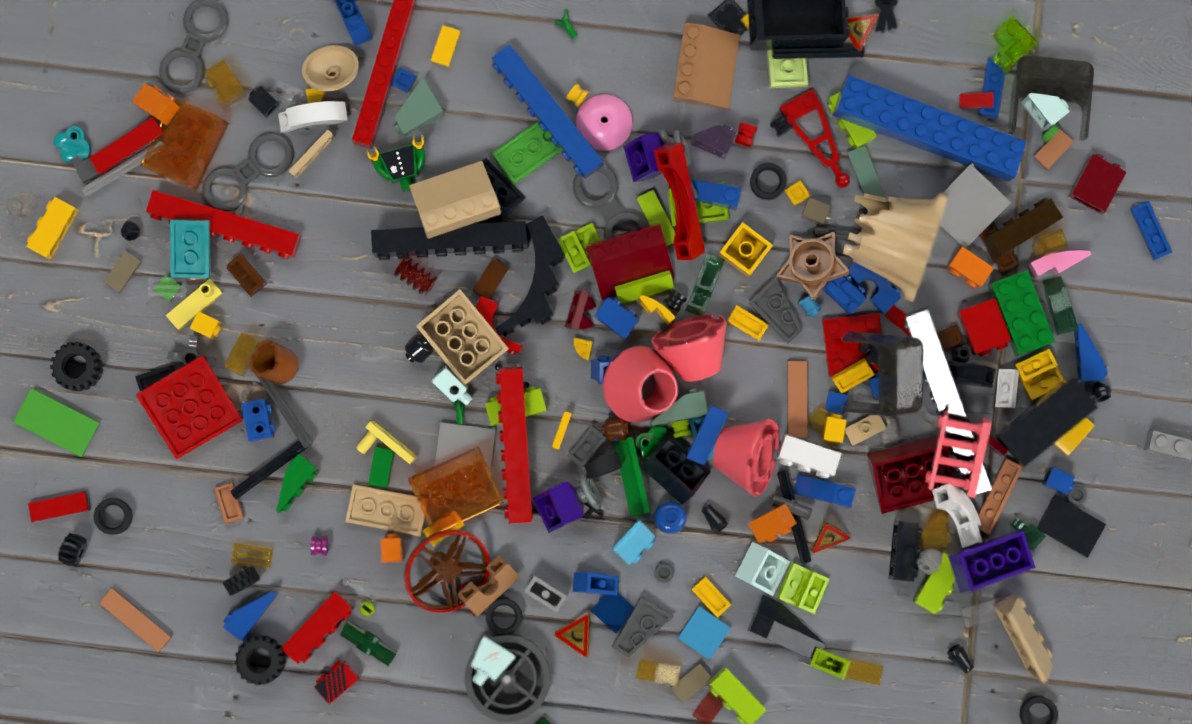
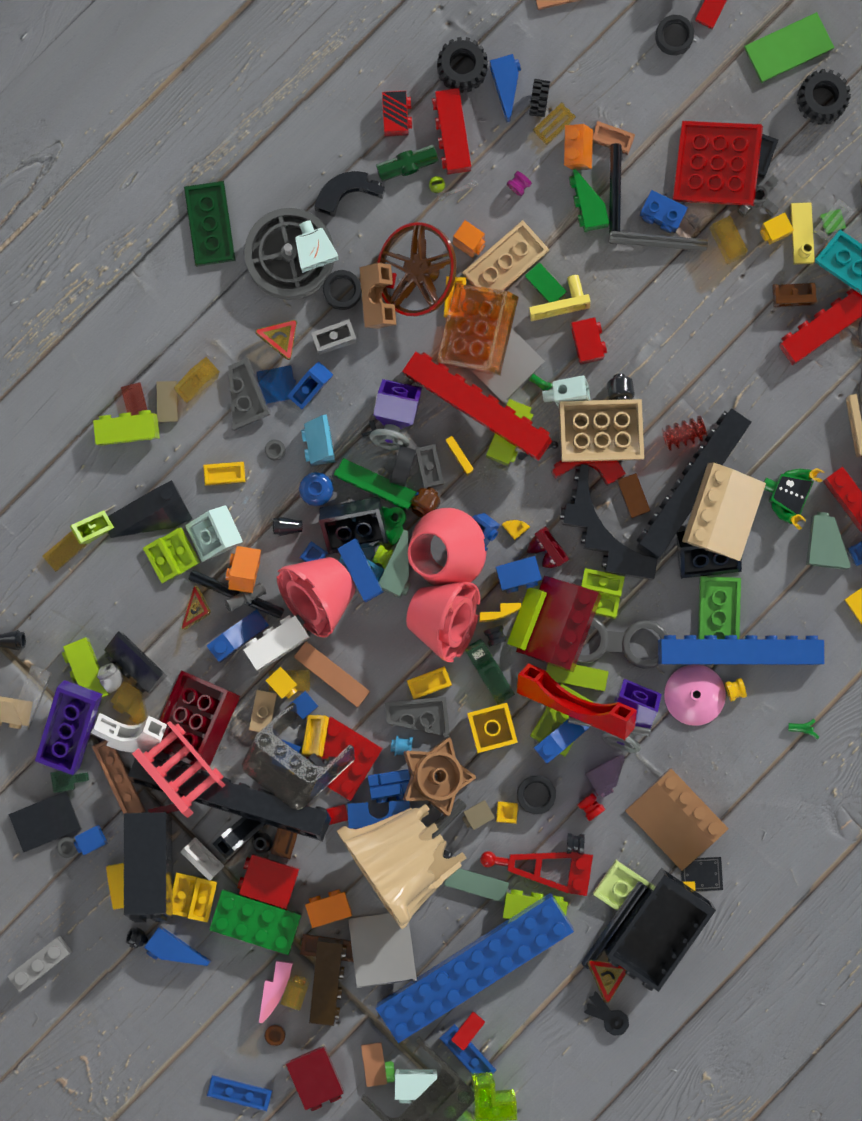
camera: 130 degrees right, 0 degrees up
dark orange cylinder [249,340,299,384] -> none
dark azure tile [678,606,731,660] -> none
clear green slope [1042,276,1079,335] -> none
none -> reddish brown tile [265,1024,286,1046]
none -> blue tile [300,541,328,562]
none -> black arch [314,171,385,217]
none -> orange brick [564,124,593,170]
none -> red brick [570,317,607,365]

